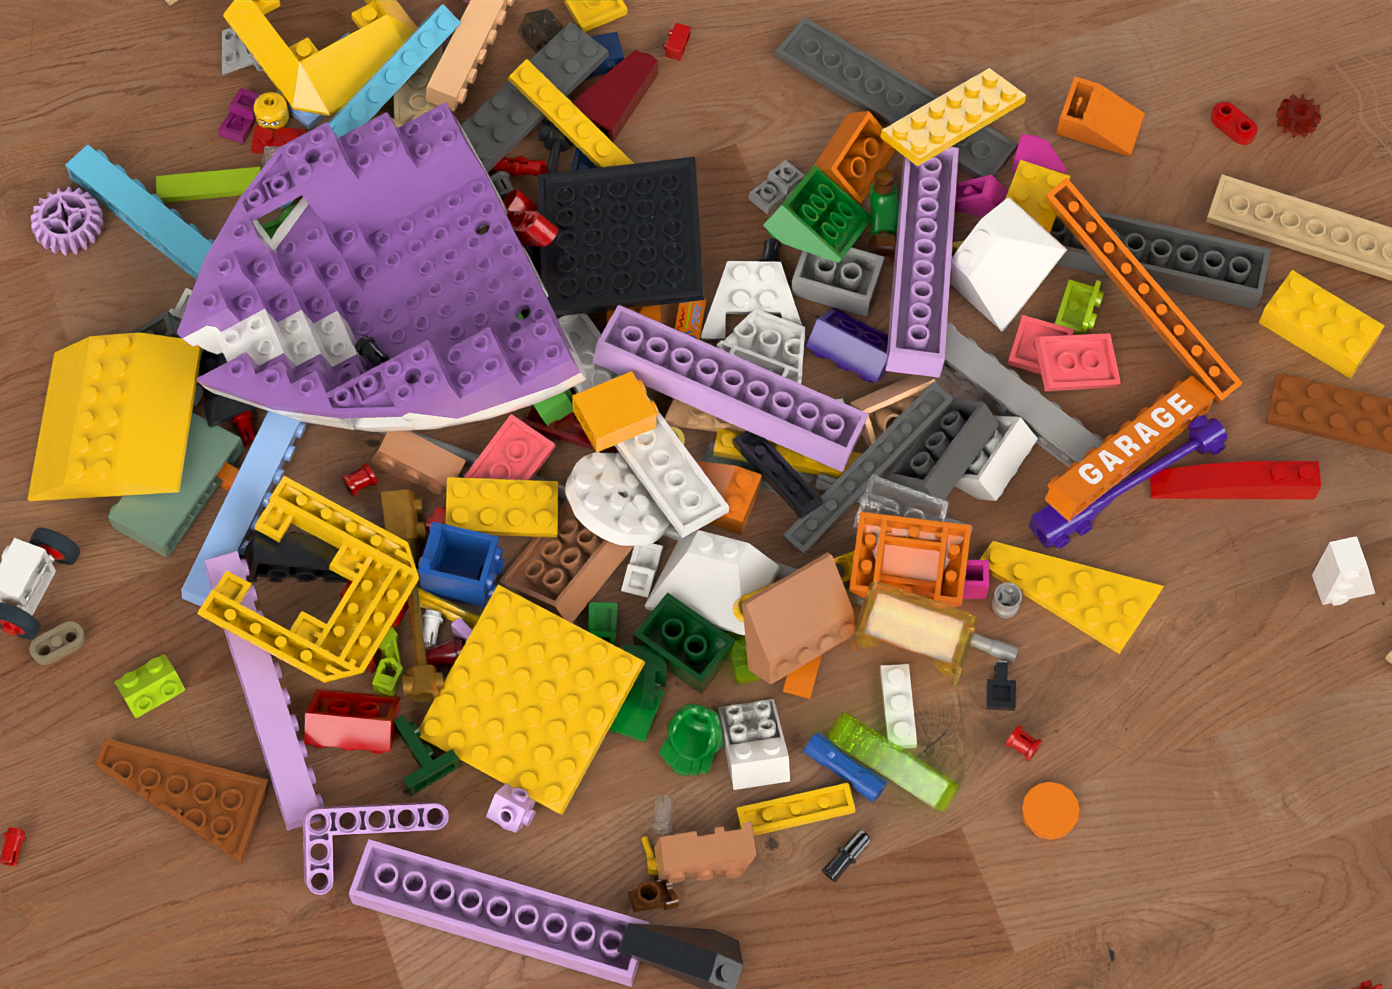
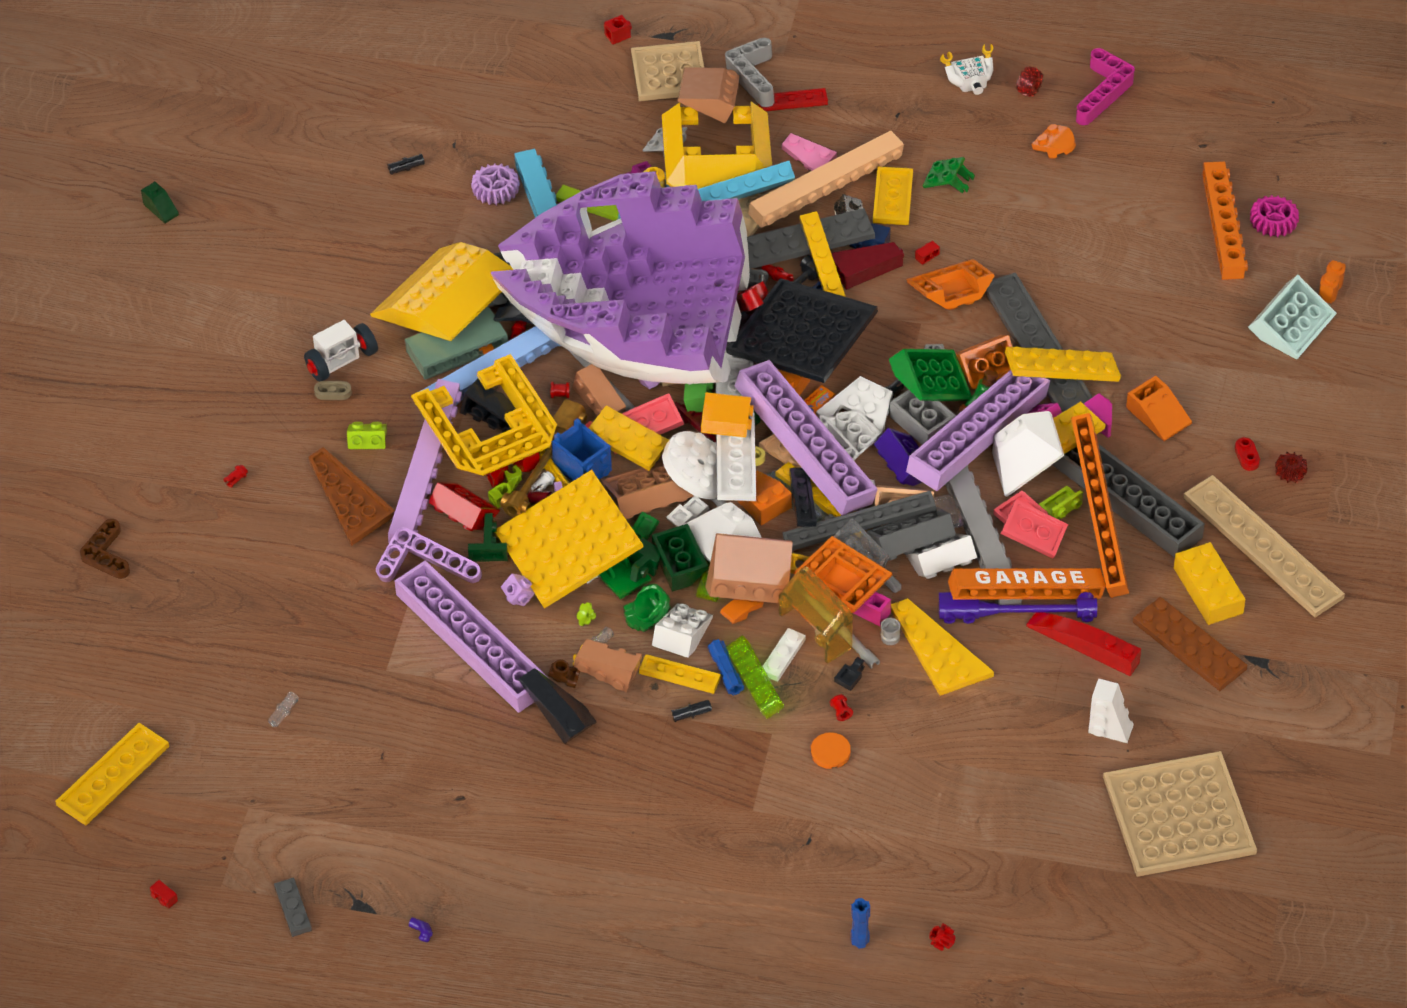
camera: 35 degrees right, 15 degrees down
none -> lime plant [577,602,596,626]
none -> orange slope [906,259,994,310]

